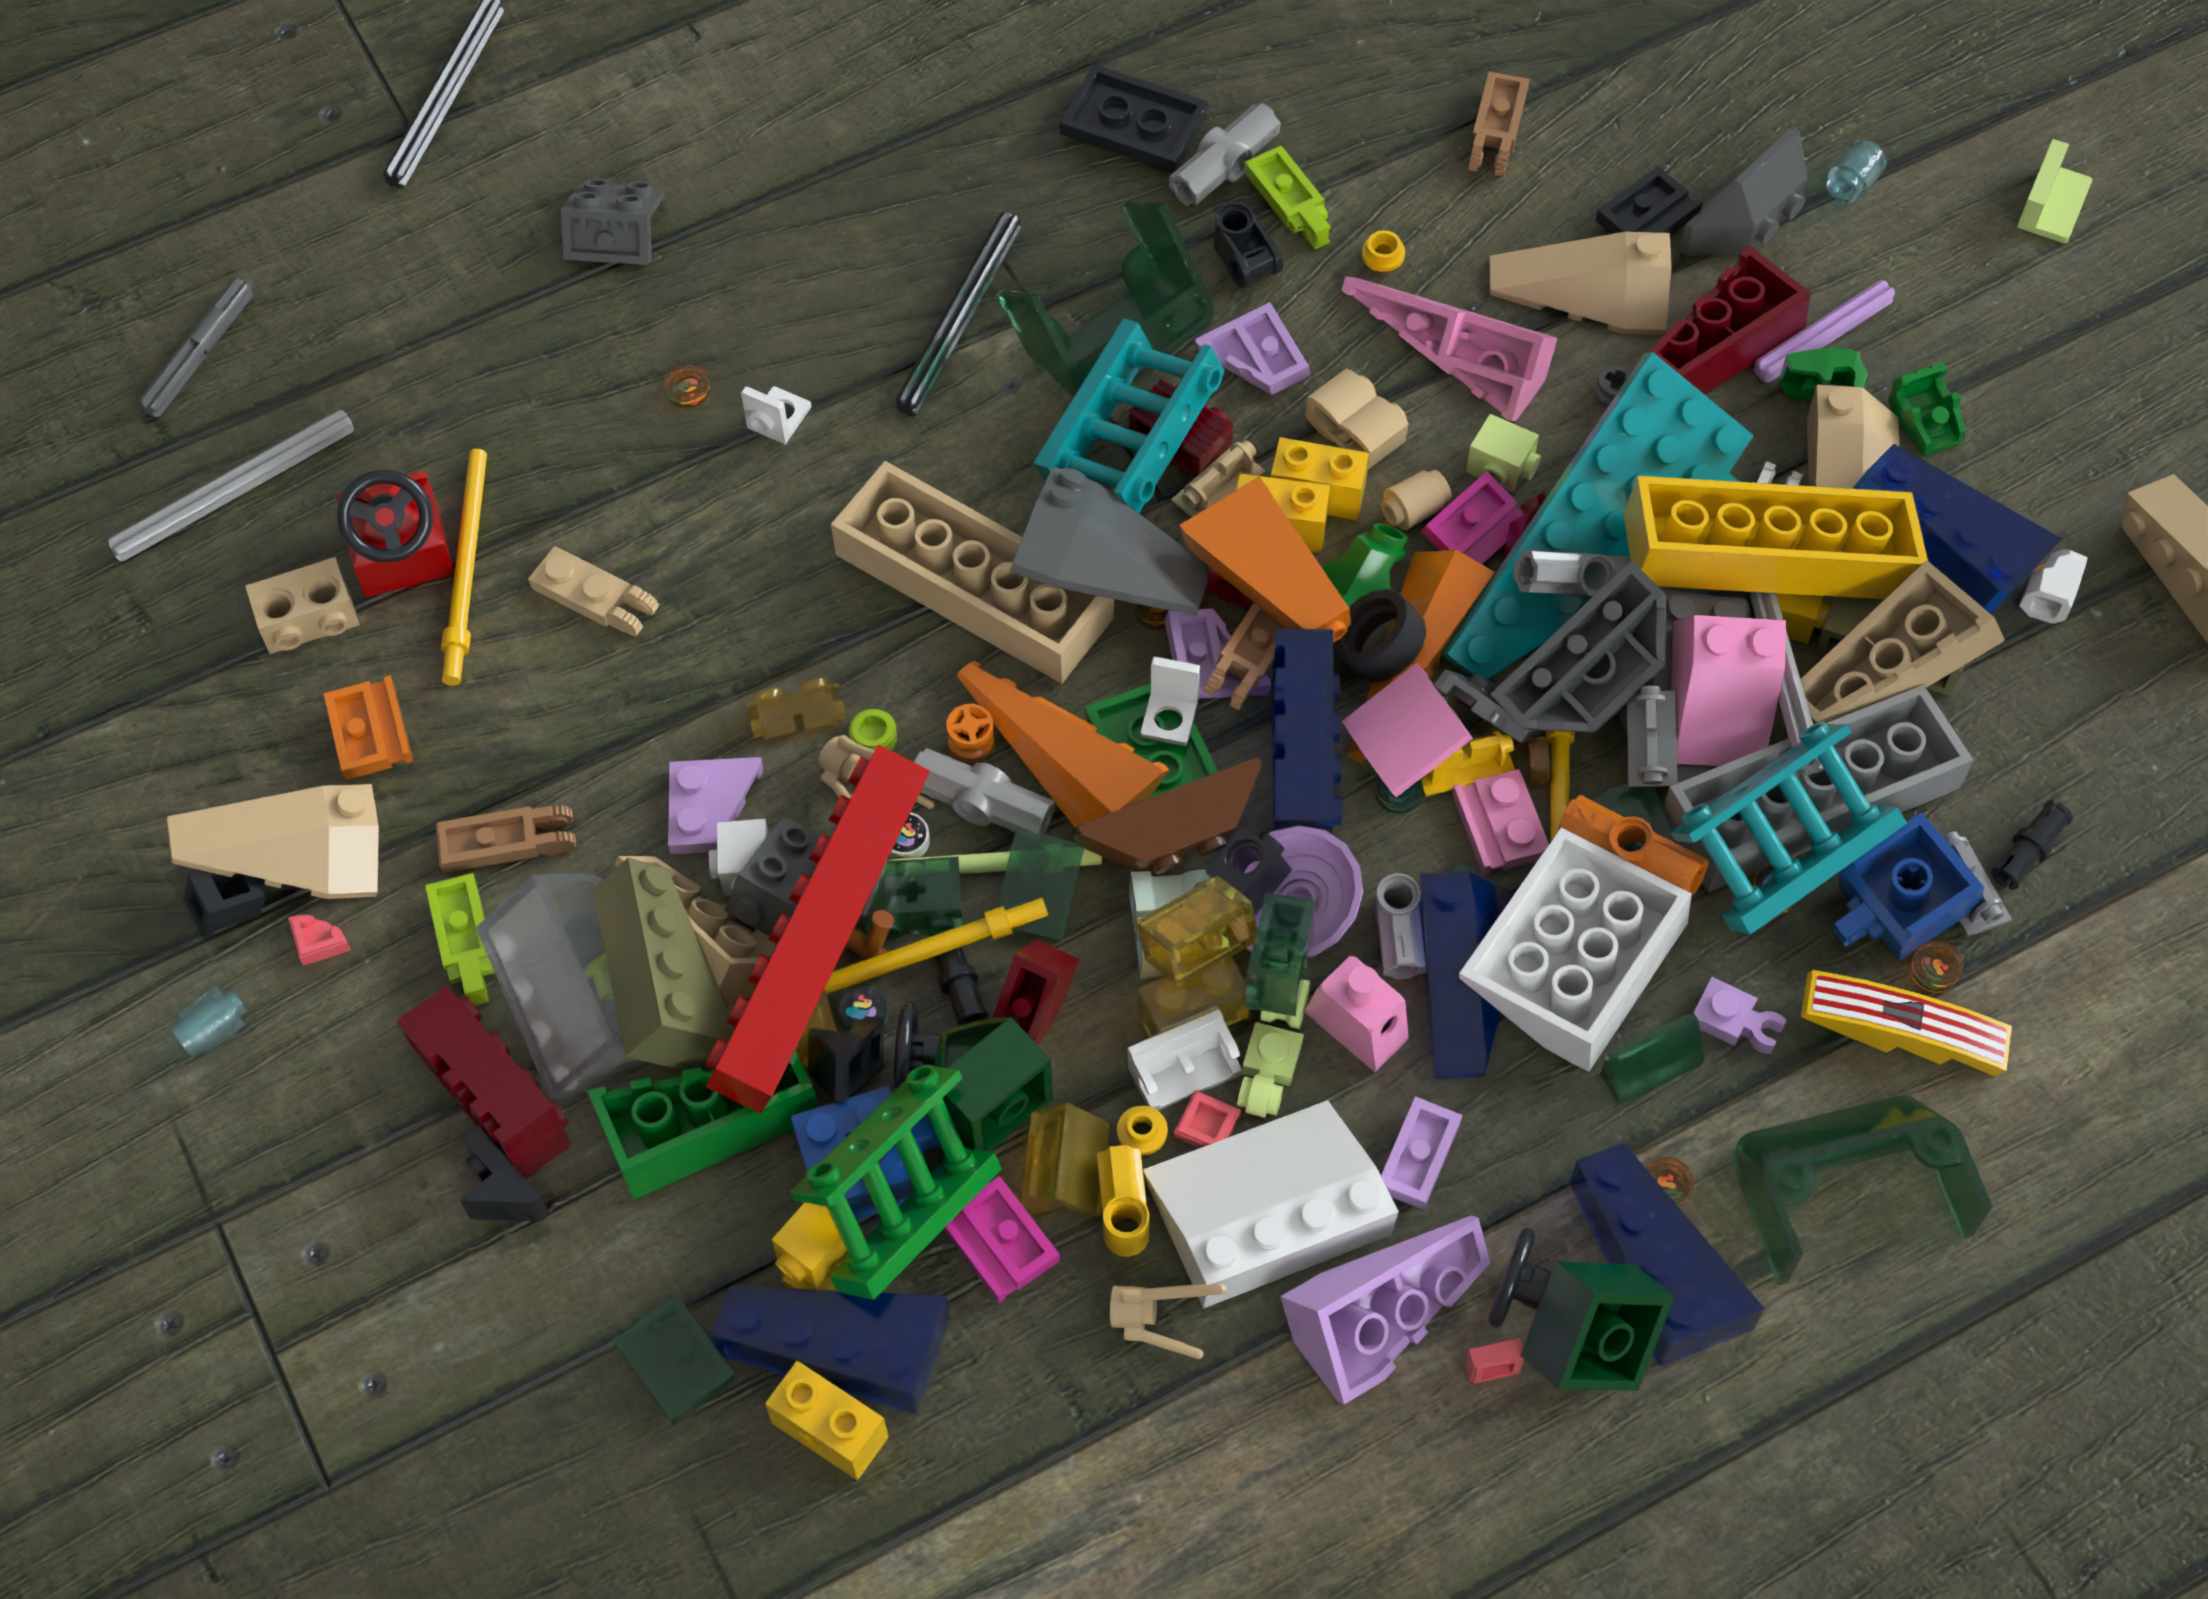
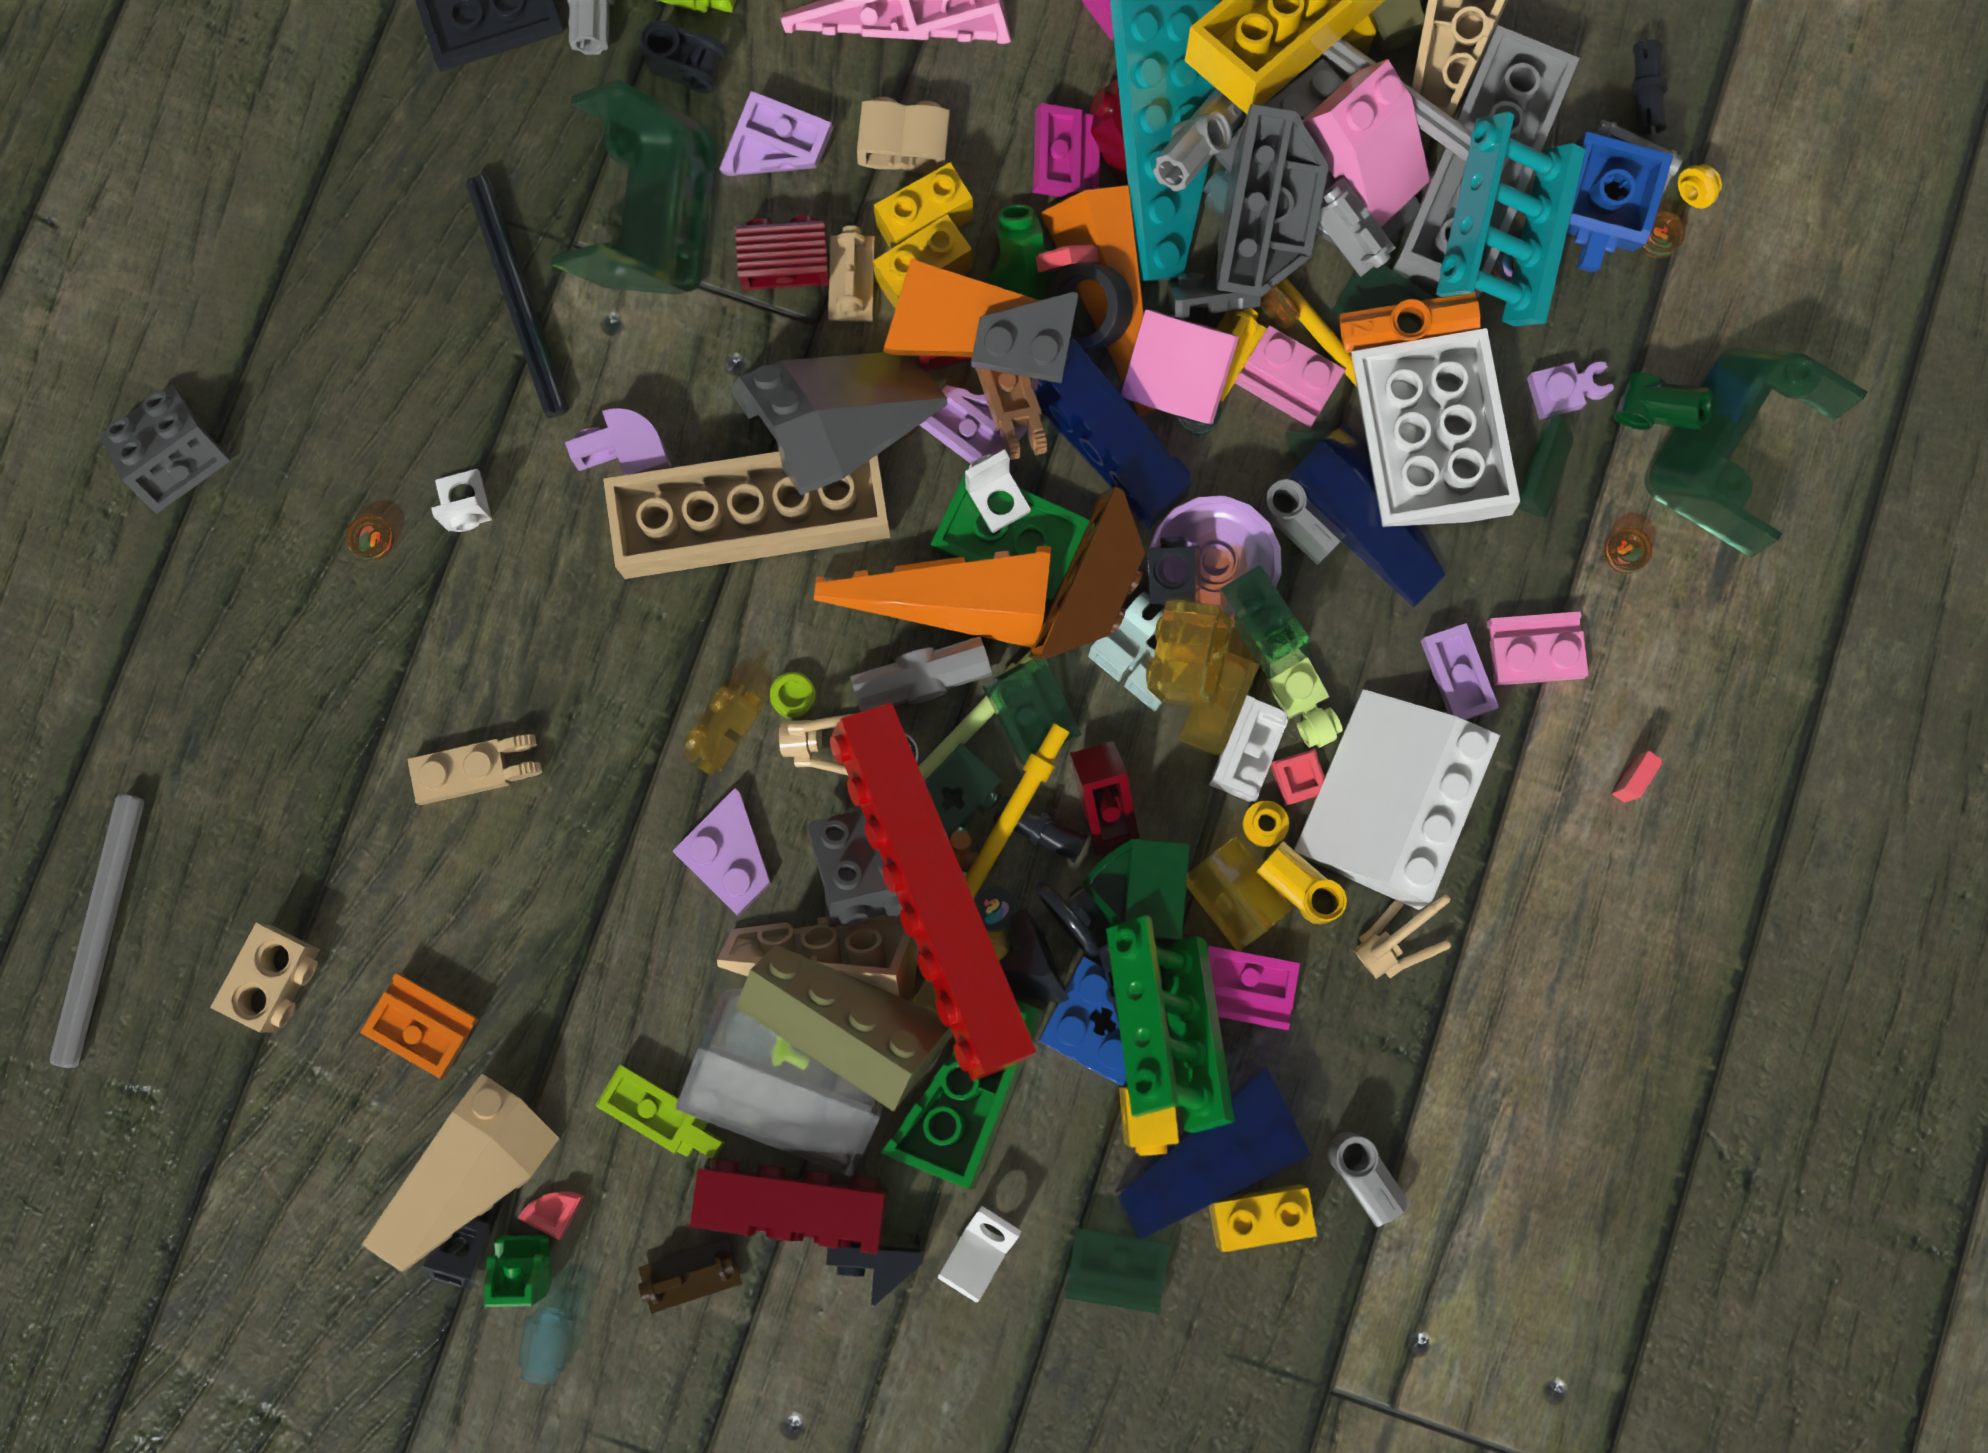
camera: 45 degrees left, 20 degrees up
piece [336,470,455,598] -> none
medium nougat hinge [435,805,576,873] -> none
yellow bar [441,449,487,686] -> none
white brick [709,819,769,896] -> none
orange wheel [946,704,995,763] -> none
teal fence [1034,318,1225,513] -> none
lavender wedge [1280,1215,1490,1405] -> none
bright pink torso [1305,956,1409,1072] -> none
tan brick [1381,470,1452,530] -> none
yellowish green brick [1466,414,1541,494] -> none
dark green piece [1488,1228,1675,1391] -> none
clear blue wedge [1569,1142,1765,1367] -> none
slope [1801,970,2012,1077] -> none
none -> green hand [484,1234,552,1307]
none -> lavender brick [565,408,672,475]
none -> dark brown hinge [638,1238,743,1314]
none -> white bracket [938,1206,1021,1302]
none -> dark grey wing [971,292,1079,383]
none -> coral tile [1035,245,1100,273]
none -> light grey piece [1327,1132,1411,1227]
none -> bright pink plate [1487,611,1589,686]
none -> dark green piece [1613,372,1713,430]
none -> yellow plate [1678,164,1722,209]

